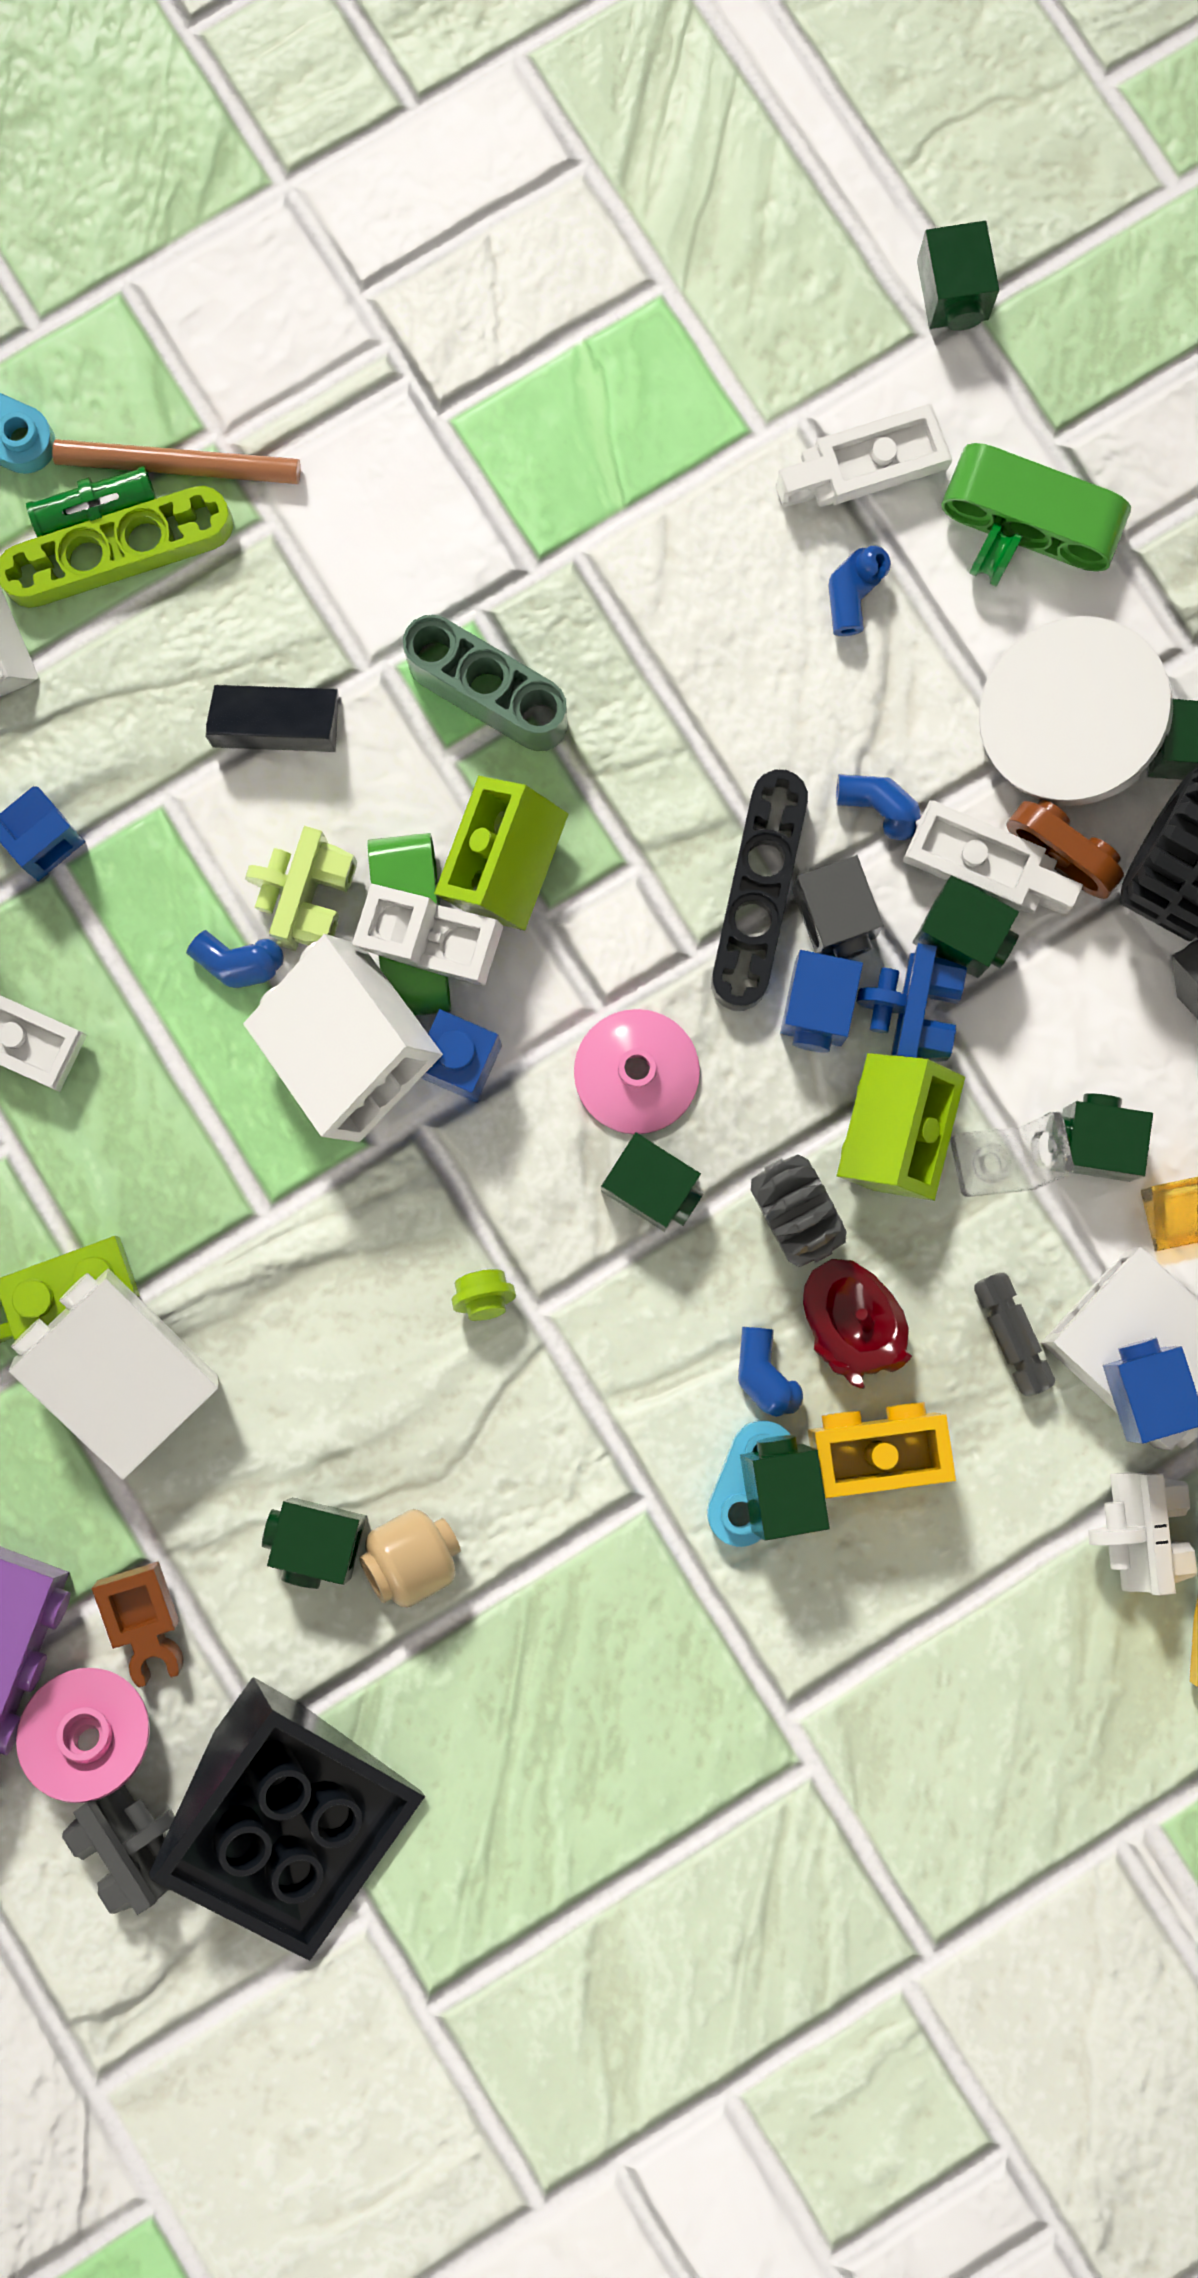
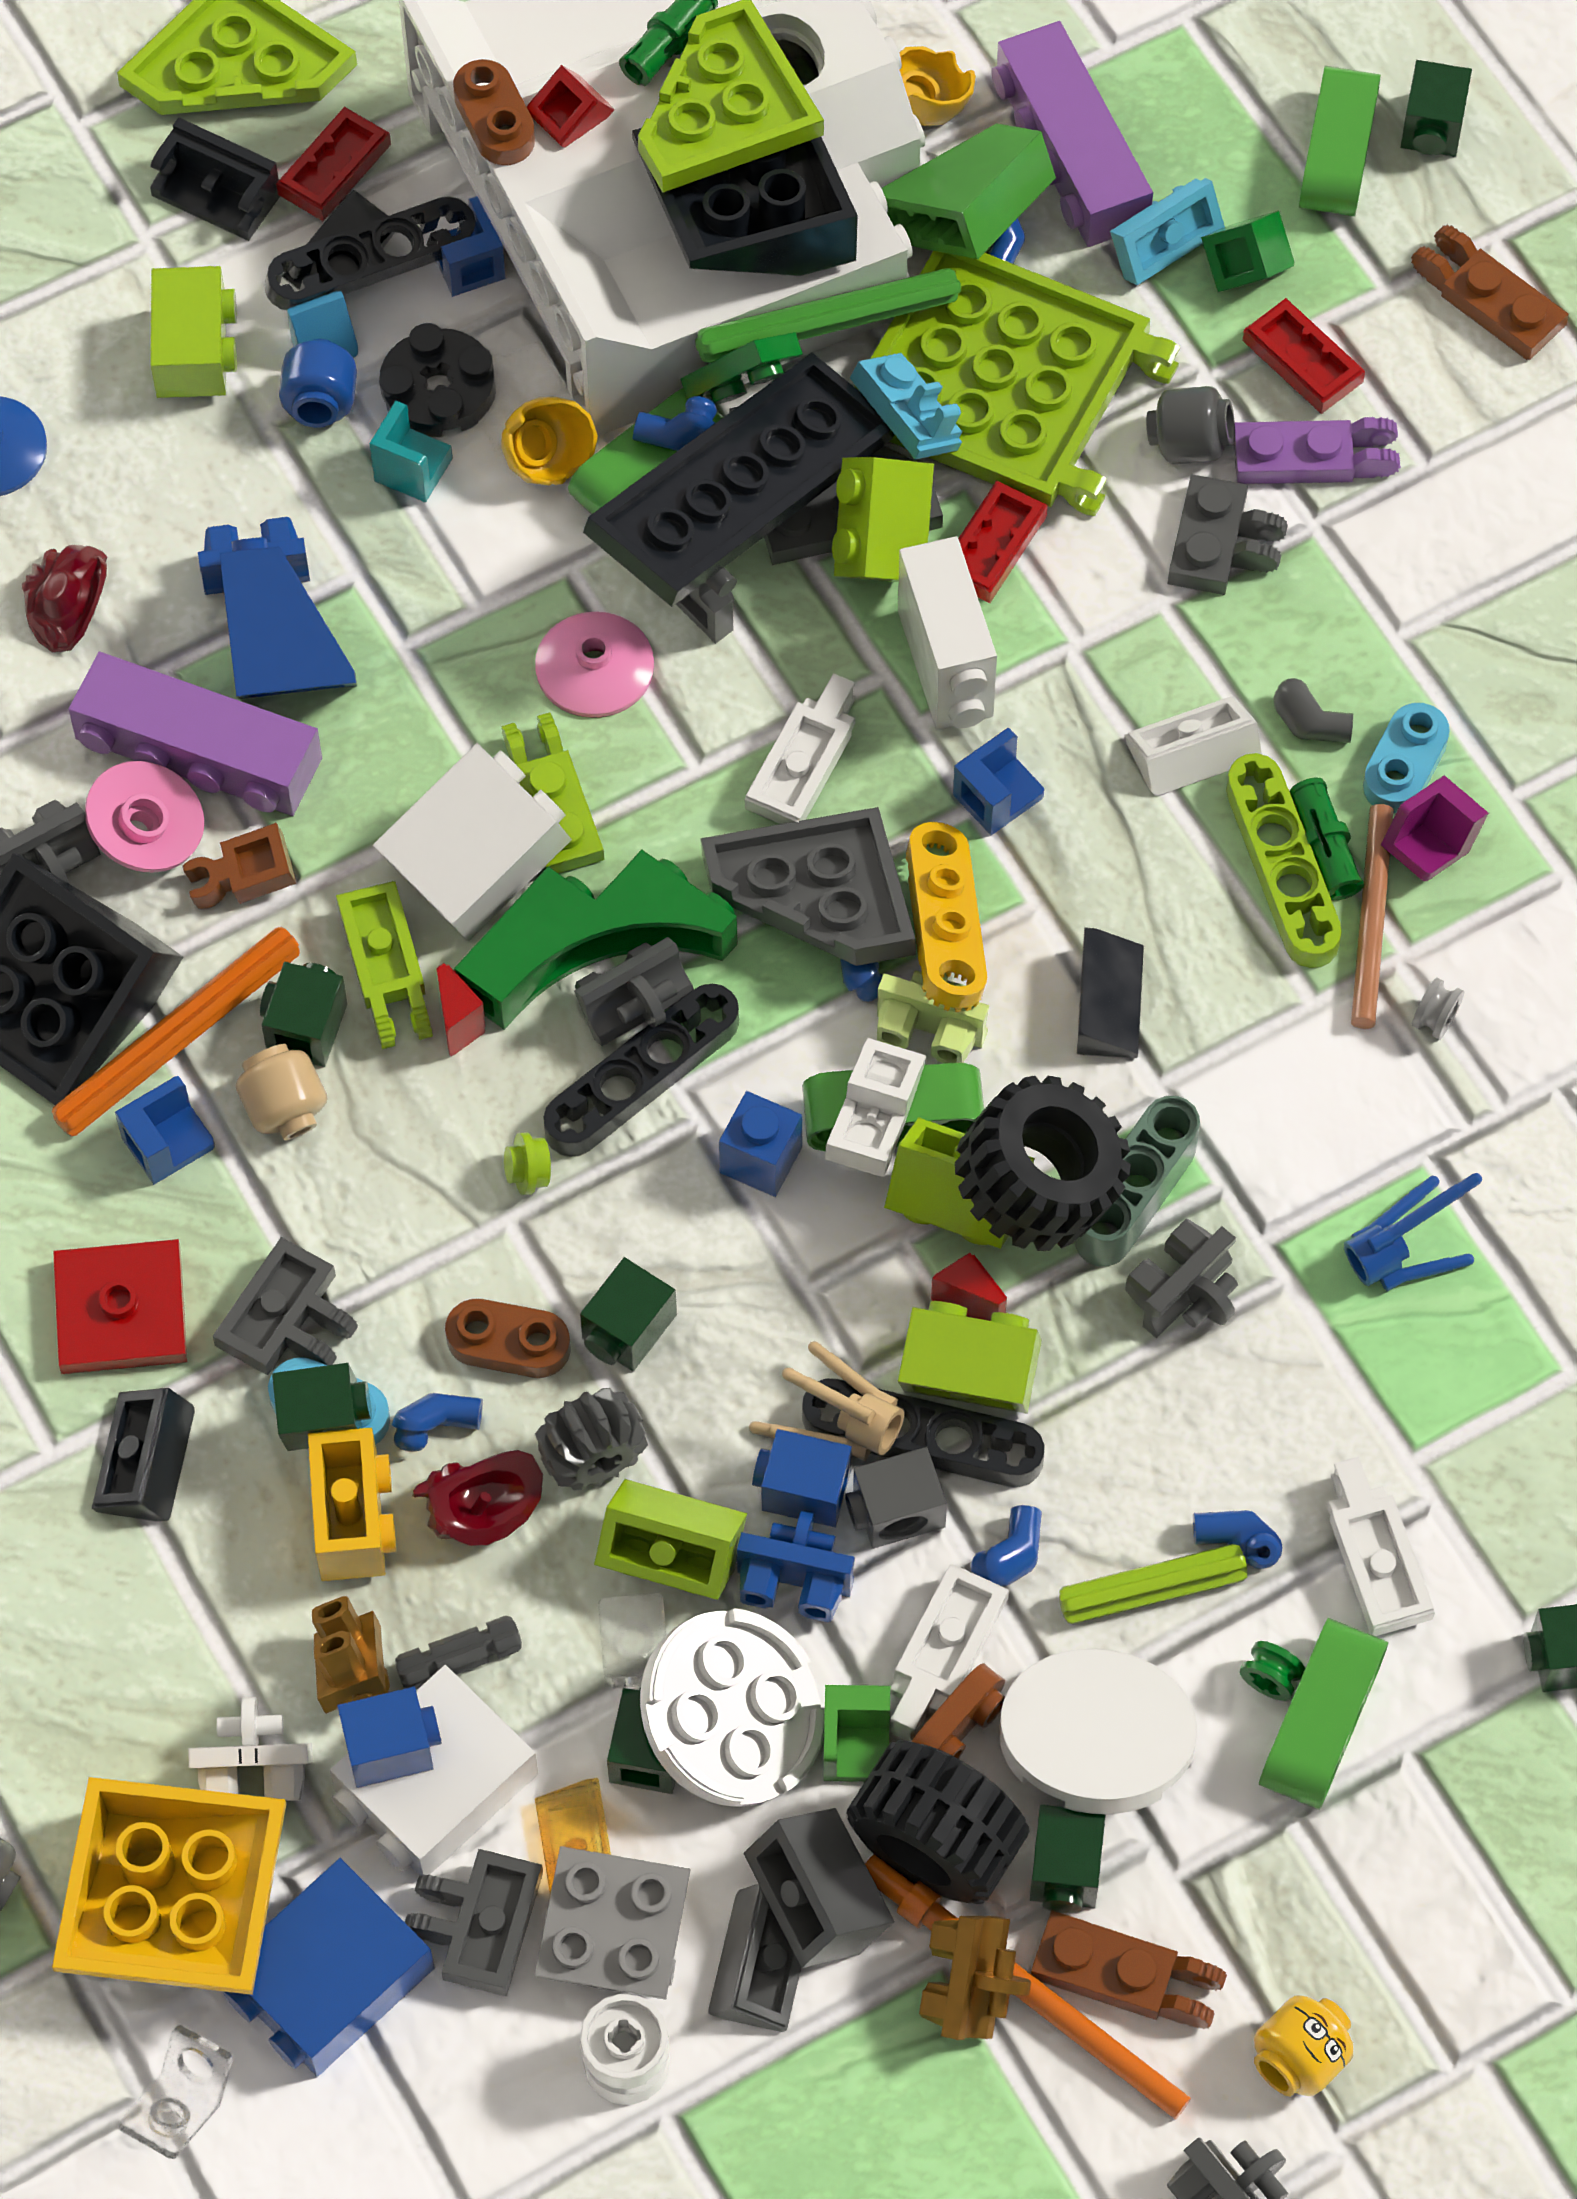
camera: 90 degrees right, 20 degrees down
white brick [243,934,443,1142] -> none
bright pink dish [574,1009,700,1134] -> none
dark green brick [912,875,1019,979] -> none
none -> orange axle [52,927,300,1136]
none -> red plate [53,1239,188,1374]
none -> black slope [91,1388,195,1521]
none -> blue panel [115,1076,215,1185]
none -> dark grey hinge [213,1237,358,1375]
none -> pearl gold hips [312,1596,390,1714]
none -> lime hinge [336,881,433,1050]
none -> red slope [437,963,486,1056]
none -> dark orange plate [445,1299,571,1378]
none -> green arch [454,849,738,1030]
none -> black beam [543,983,739,1157]
none -> dark grey hips [574,937,694,1046]
none -> white tile [640,1609,824,1807]
none -> dark grey plate [701,807,916,966]
none -> tan plant [749,1341,904,1461]
none -> bright green panel [823,1685,891,1782]
none -> lime brick [898,1301,1042,1414]
none -> yellow plate [905,822,987,1012]
none -> red slope [931,1252,1007,1321]
none -> black tyre [955,1076,1131,1251]
none -> lime axle [1059,1544,1247,1624]
none -> dark grey hips [1125,1219,1238,1338]
none -> blue plant [1344,1173,1482,1291]
none -> magenta panel [1381,775,1489,881]
none -> light grey bush [1412,977,1465,1040]

